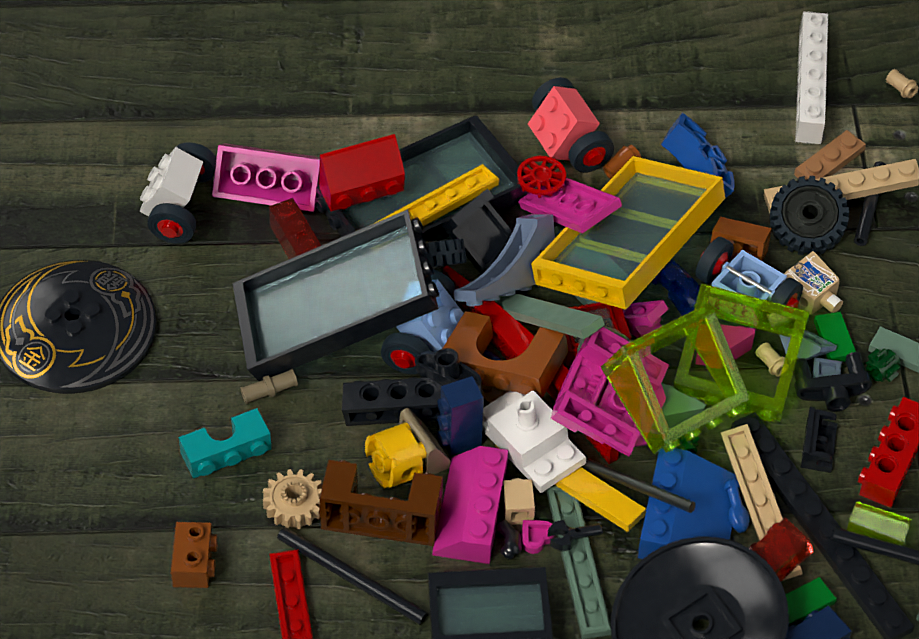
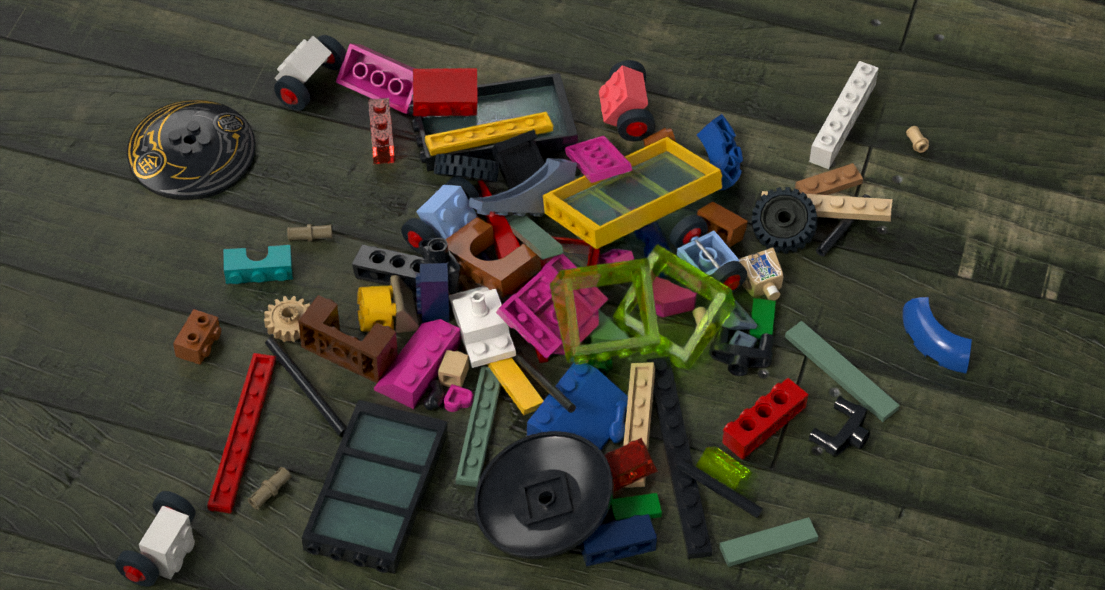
camera: 20 degrees right, 0 degrees up
window [232,209,439,381] -> none
red wheel [517,156,566,198] -> none
black bar [547,520,603,552] -> none
black hinge [800,407,838,473] -> none
dark green gear [866,348,901,382] -> none

